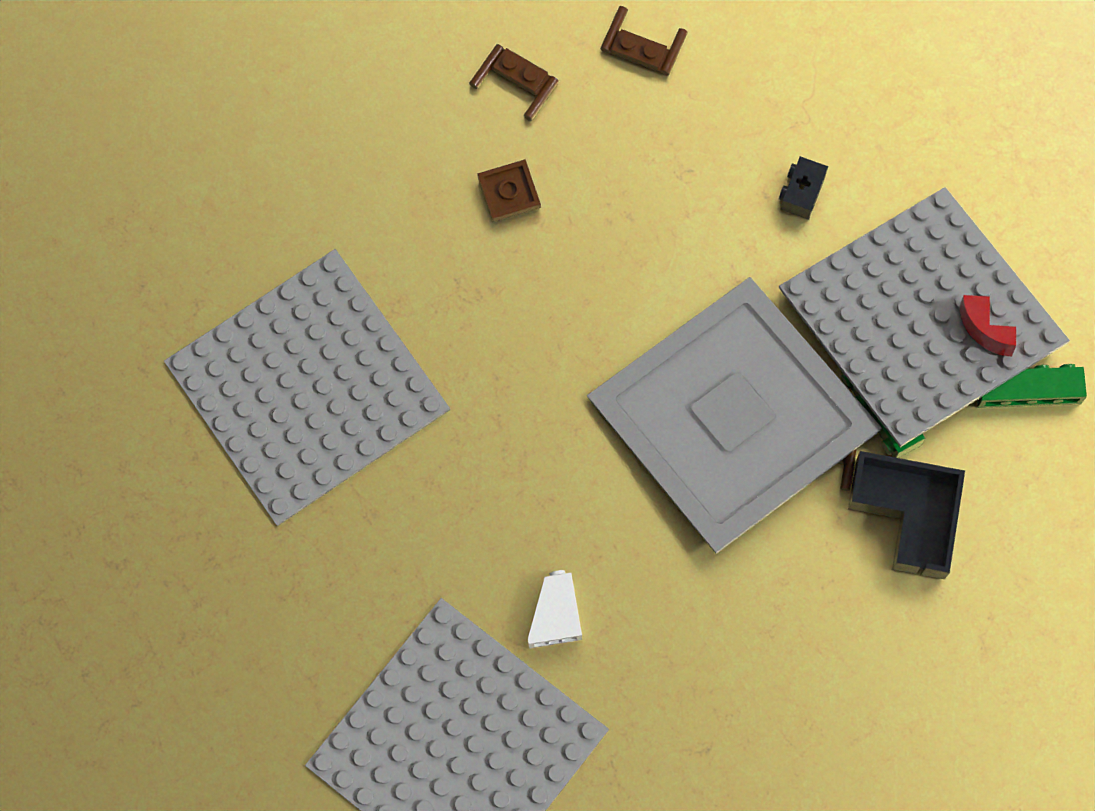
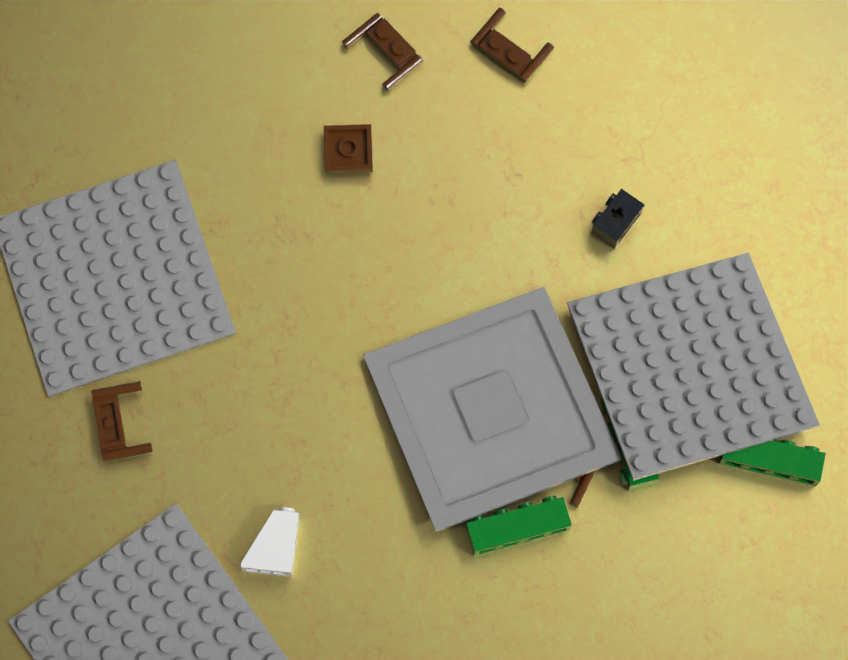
camera: 10 degrees right, 0 degrees up
black piece [848,451,965,580] -> none
red brick [960,295,1016,357] -> none
none -> reddish brown plate [91,381,153,462]
none -> green brick [466,495,572,556]

